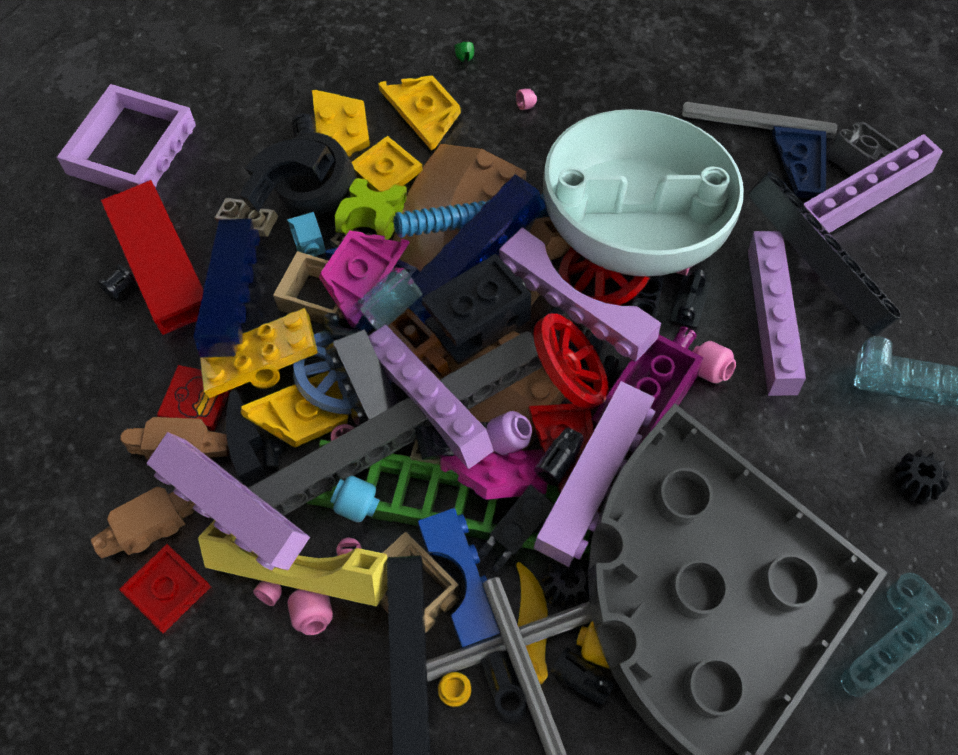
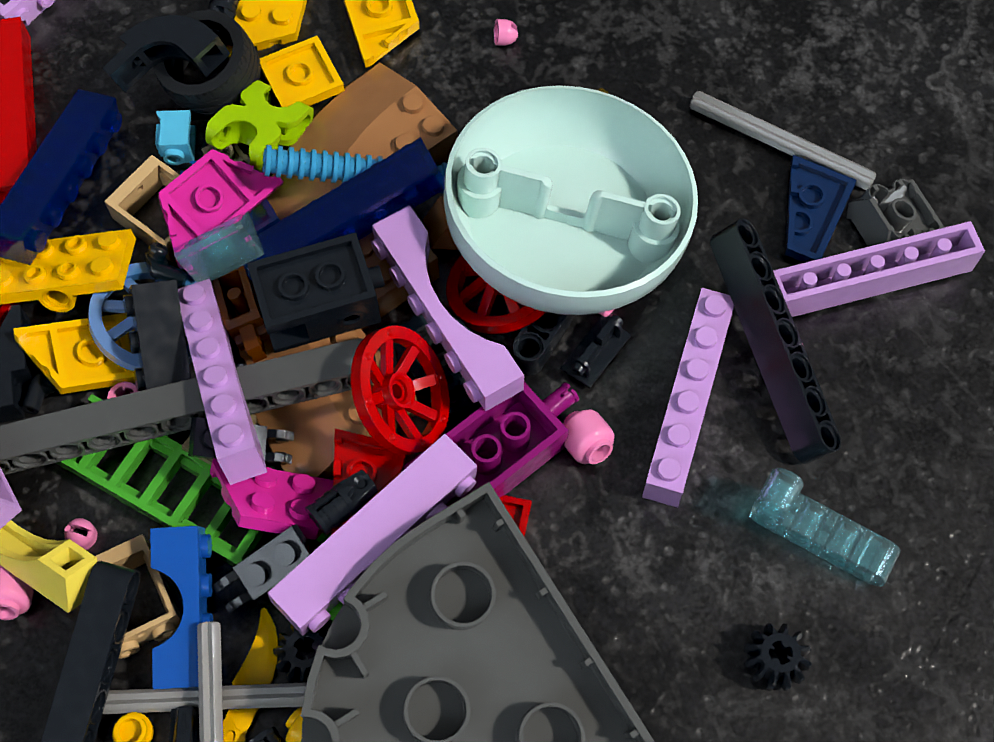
camera: 15 degrees right, 5 degrees up
dark tan slope [215,198,278,237] -> none
medium azure head [330,476,380,523] -> none
lavender head [486,411,532,455] -> none

